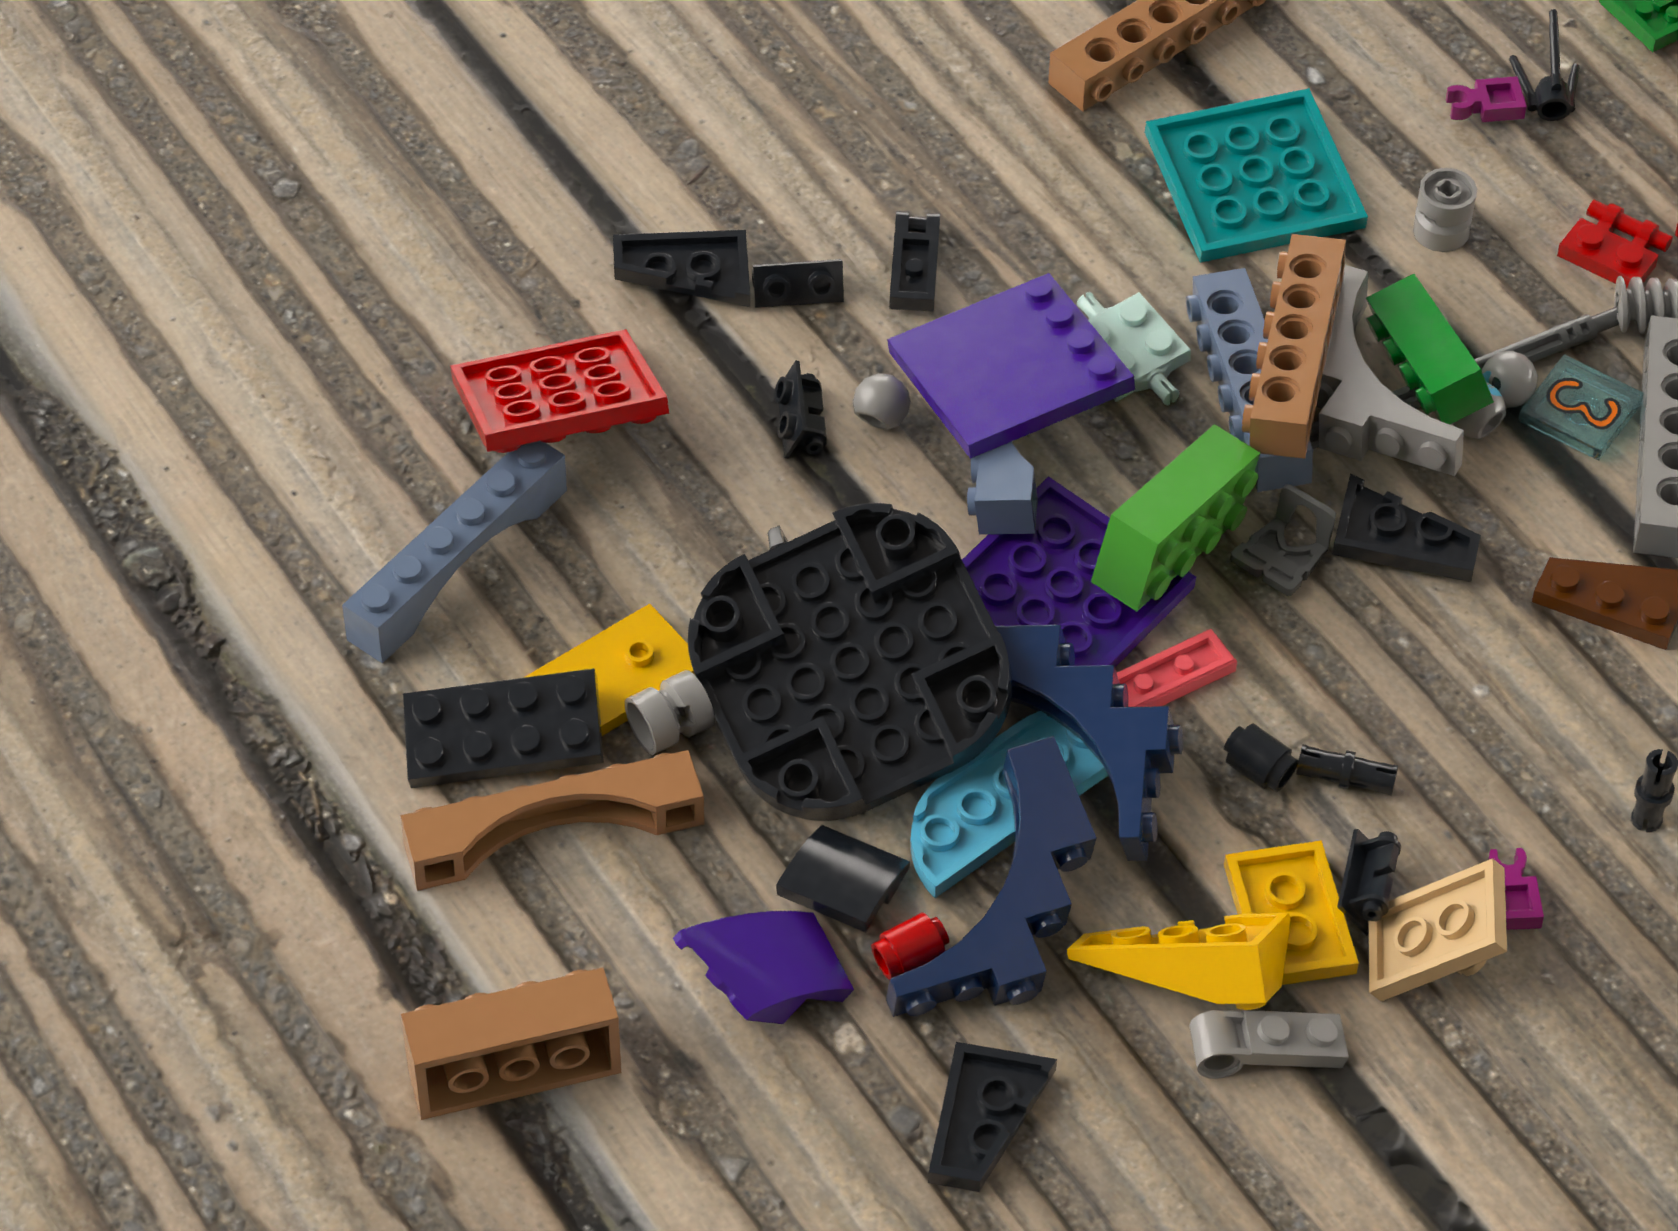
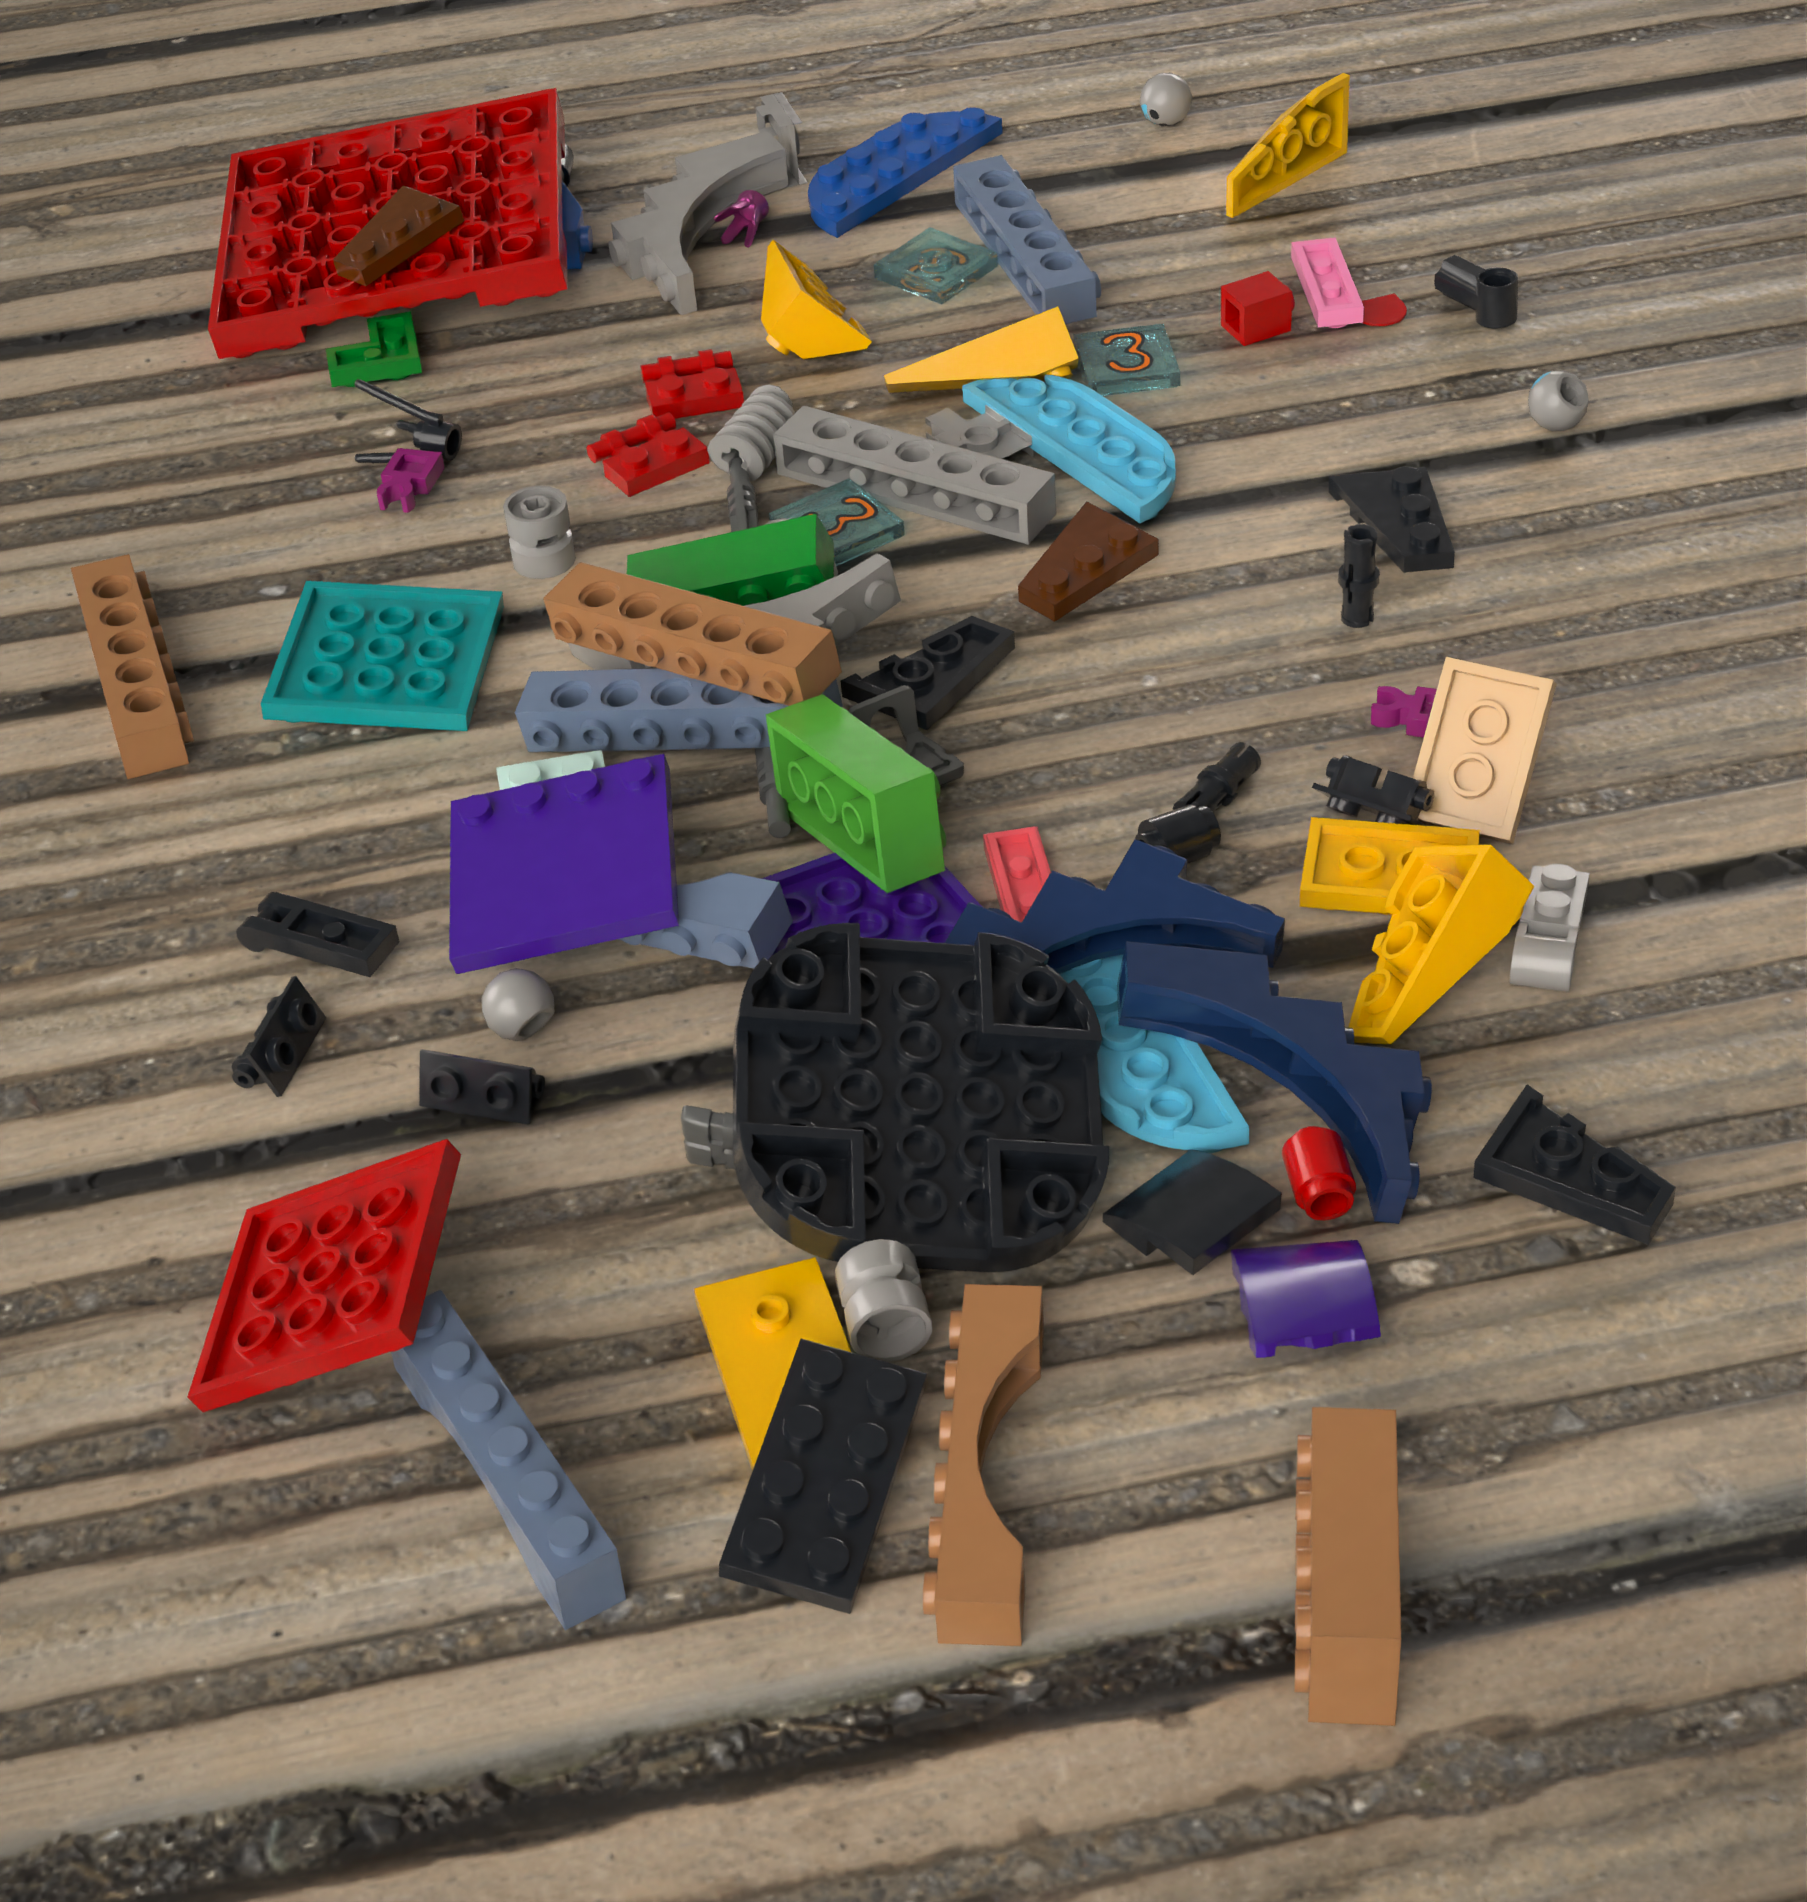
camera: 65 degrees left, 10 degrees down
black wing [613,230,750,307] -> none

